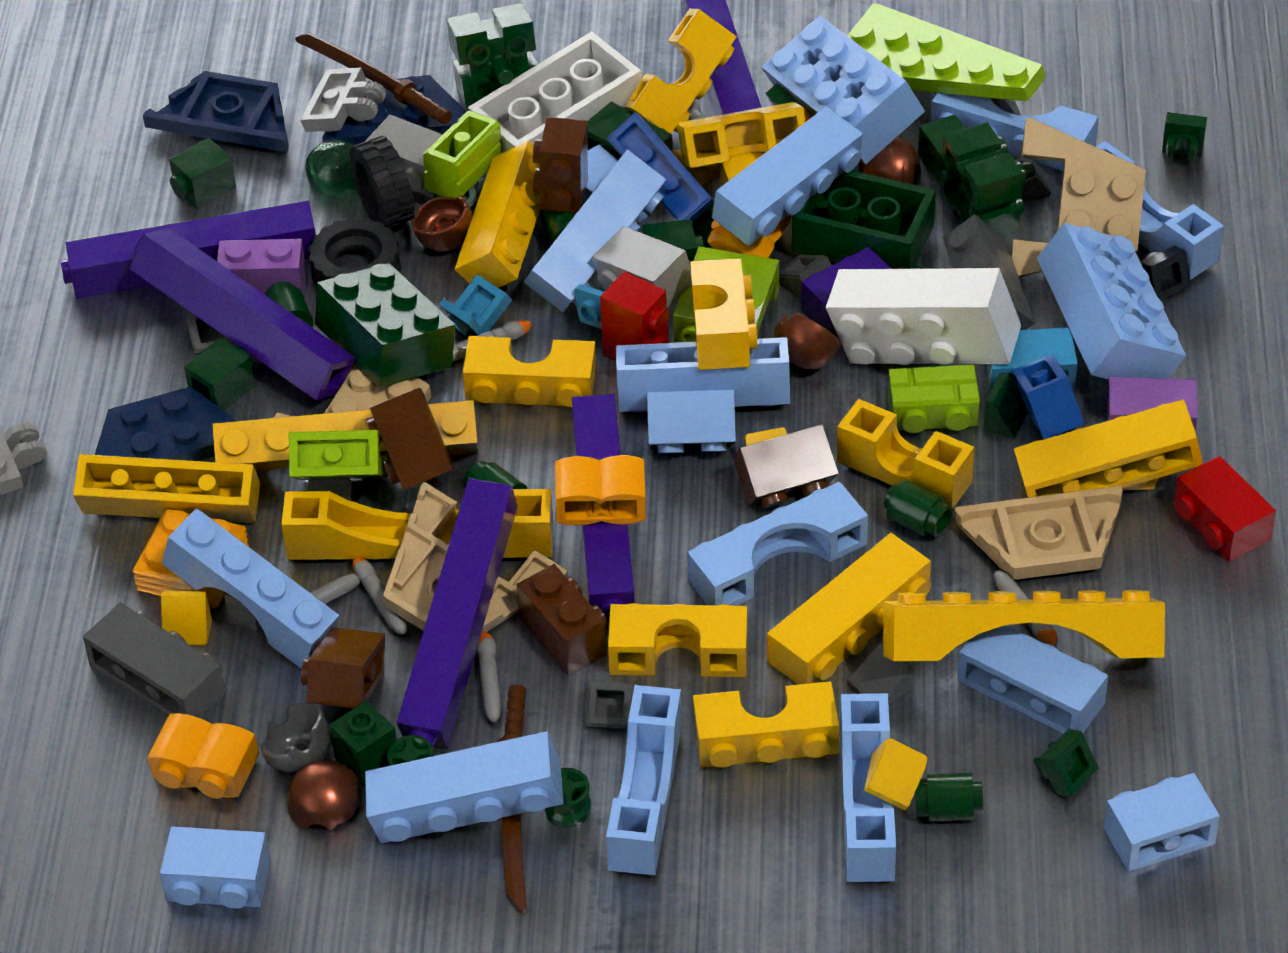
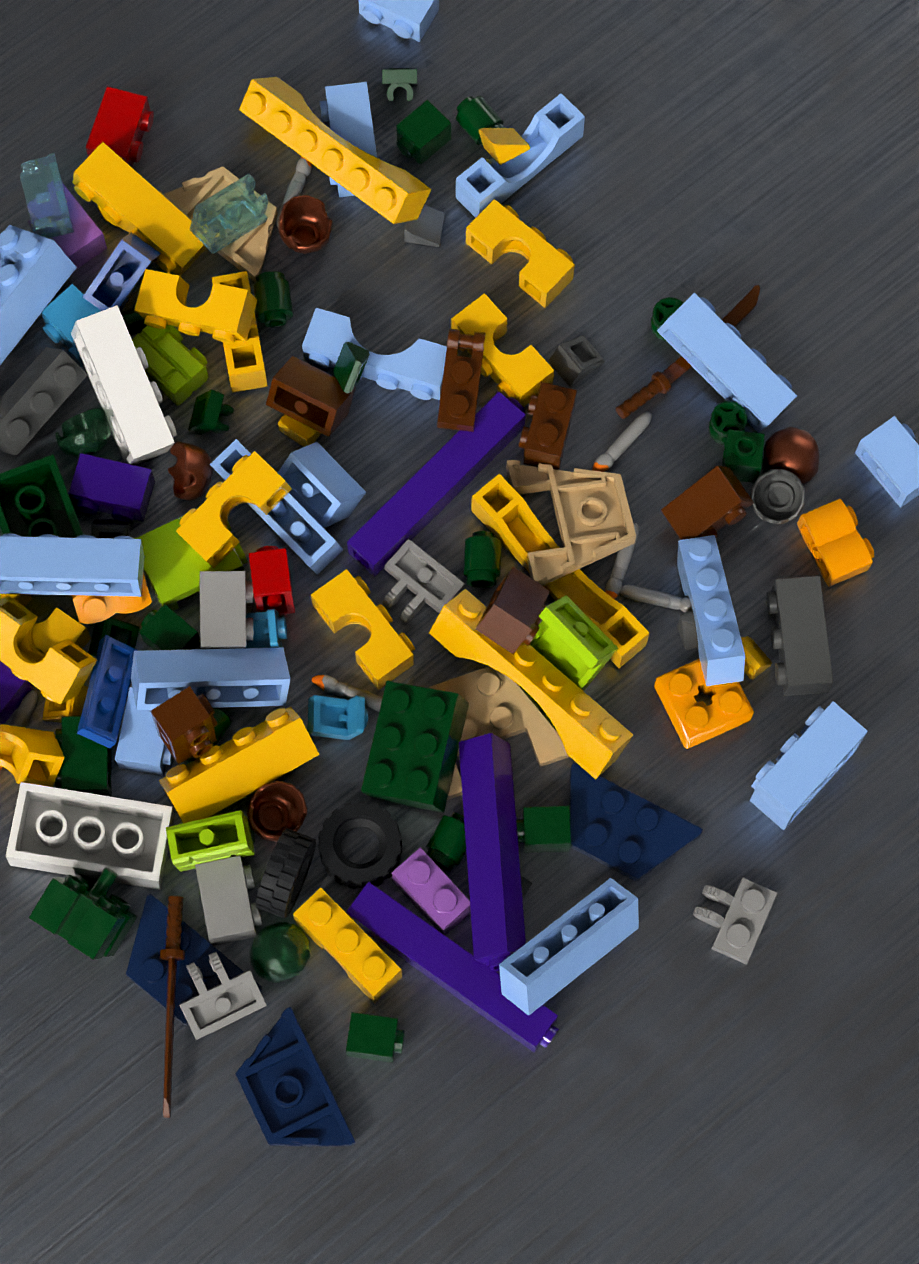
camera: 135 degrees left, 25 degrees up
yellow brick [73,454,260,524] -> none
dark purple brick [397,478,518,749] -> none
light orange brick [555,455,646,526] -> none
light blue arch [606,685,682,875] -> none
yellow brick [767,533,931,685] -> none
none -> clear light blue hinge [20,153,74,238]
none -> yellow arch [134,269,257,344]
none -> dark green tile [188,389,234,435]
none -> clear light blue hinge [190,174,268,254]
none -> copper hair [278,195,332,254]
none -> yellow arch [293,887,402,1004]
none -> dark green slope [334,342,370,394]
none -> light grey hinge [382,539,465,623]
none -> dark green brick [396,100,451,165]
none -> reddish brown plate [437,328,485,432]
none -> light blue brick [499,878,639,1016]
none -> light blue brick [750,701,868,831]

